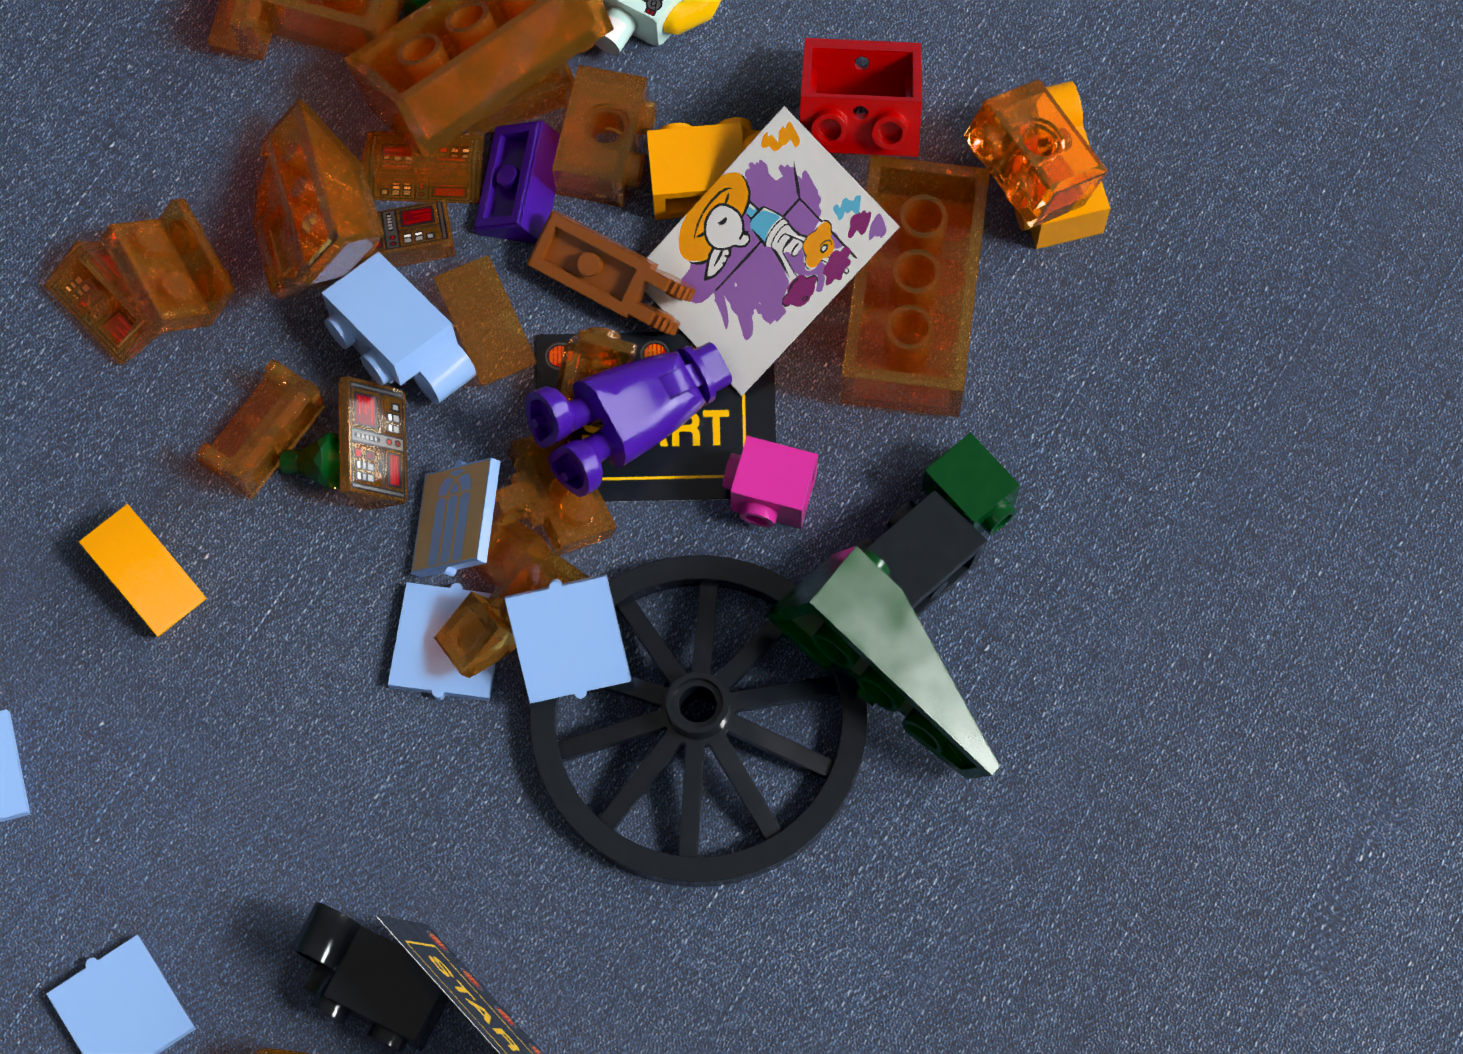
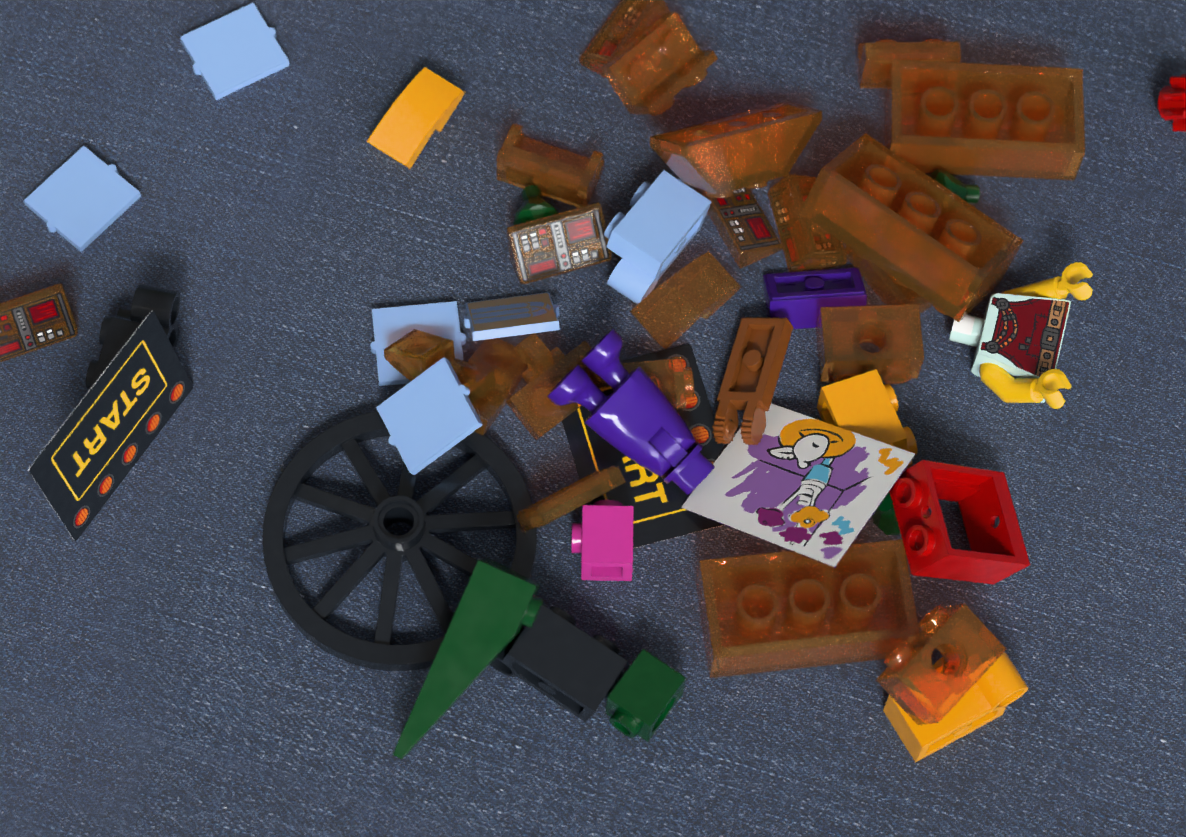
camera: 70 degrees right, 5 degrees down
none -> clear orange tile [516,465,626,531]

